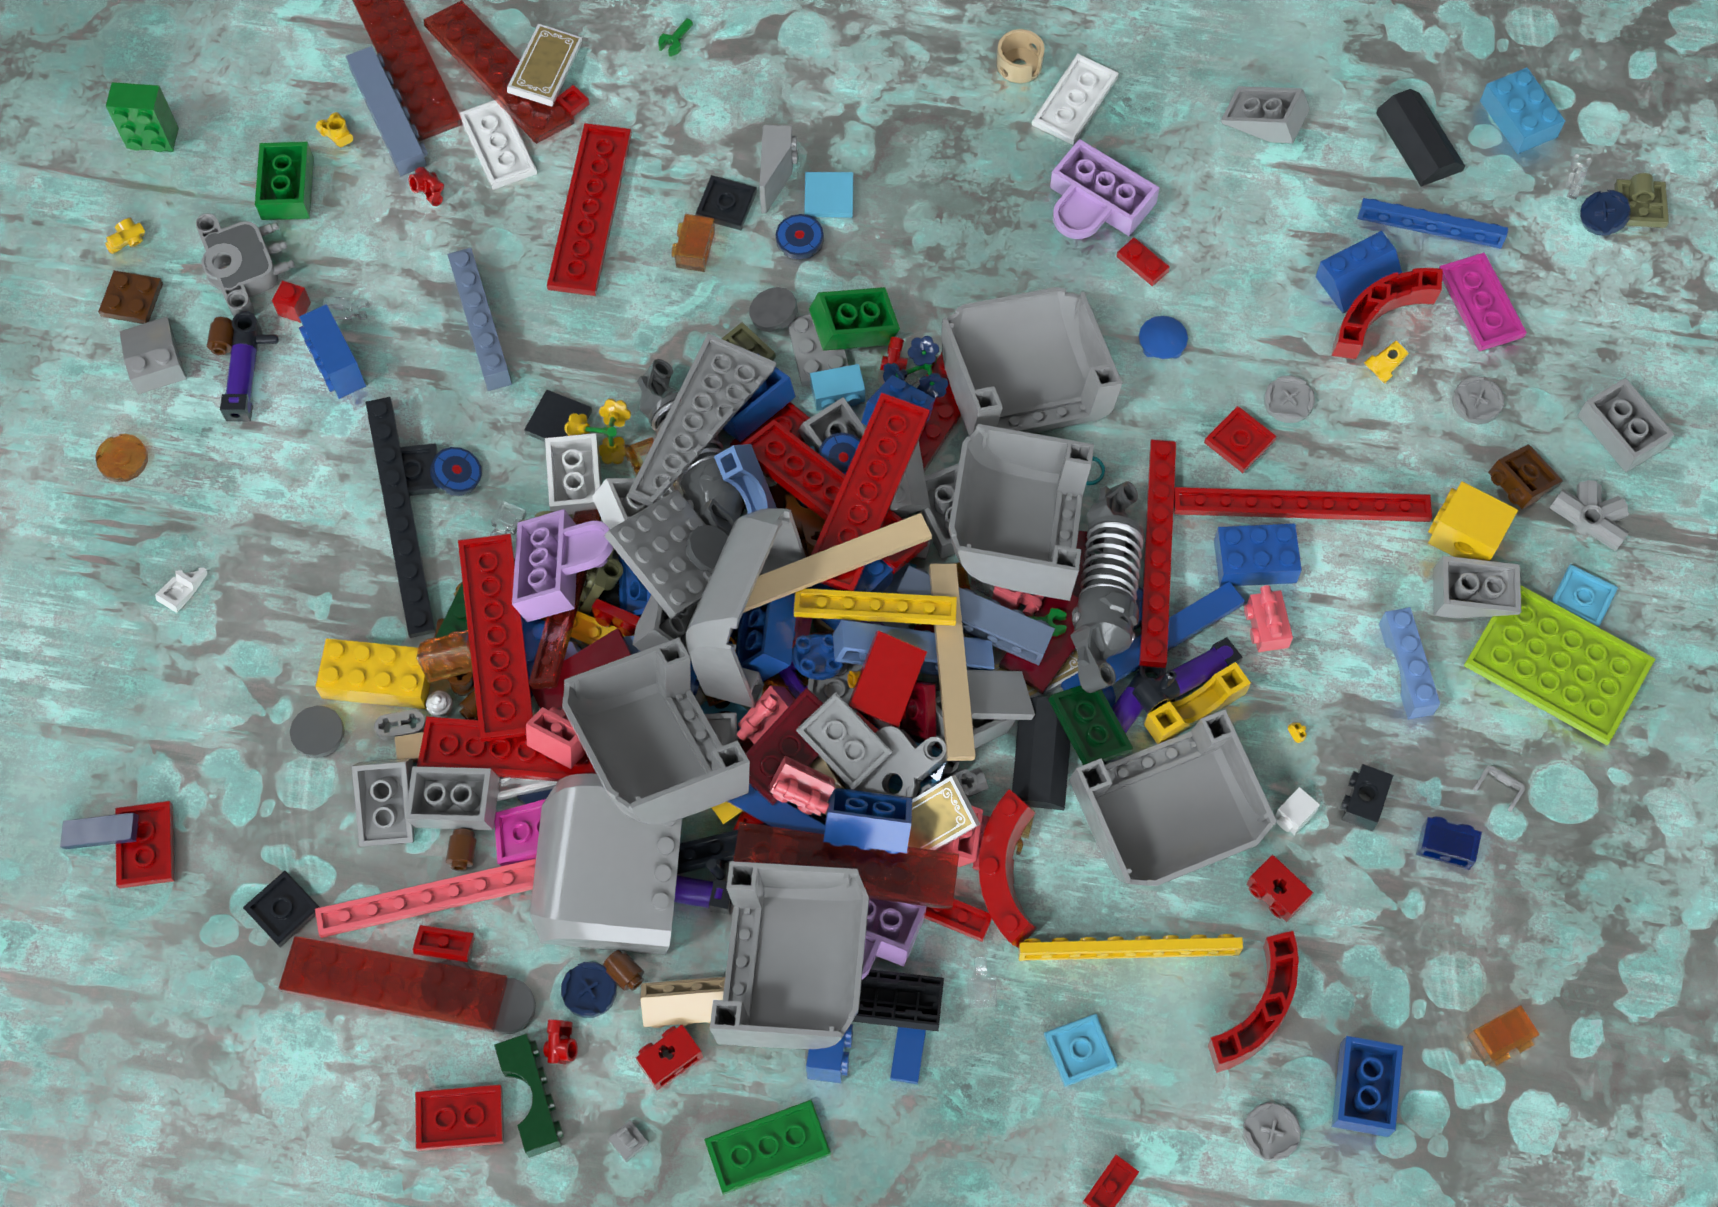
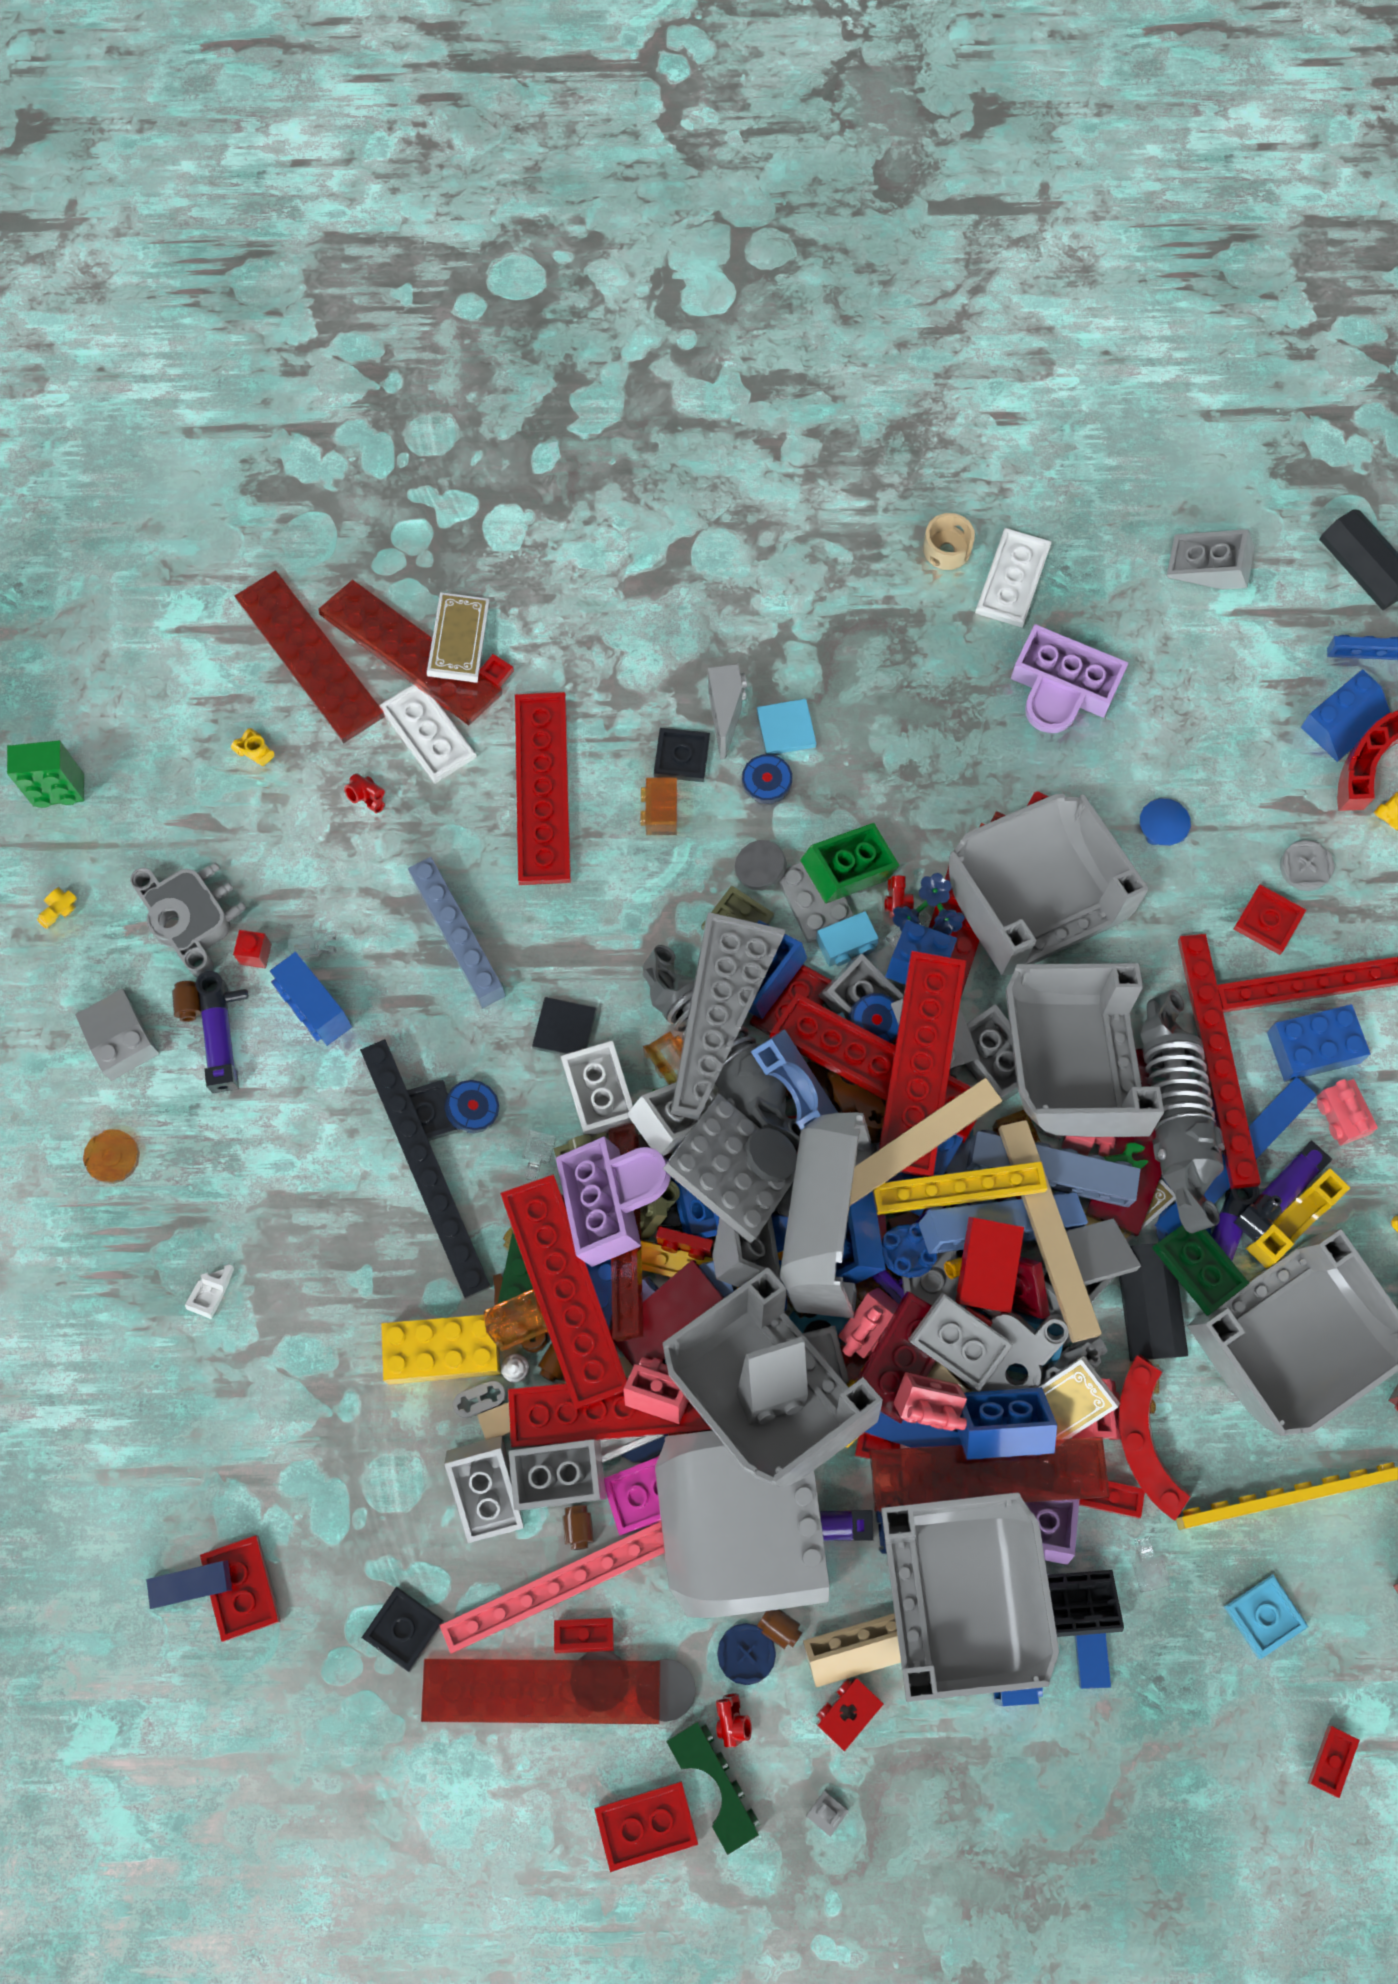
camera: 10 degrees left, 5 degrees up
reddish brown plate [98,270,163,324] -> none
green brick [255,142,314,220] -> none
dark grey tile [290,706,345,758] -> none
sand blue brick [346,46,428,177] -> none
yellow plant [565,399,631,464] -> none
green bar [658,18,693,57] -> none
black plate [677,823,772,880] -> none
green tile [704,1099,831,1195] -> none
red plate [1117,237,1170,286] -> none
none -> light grey slope [736,1337,808,1425]

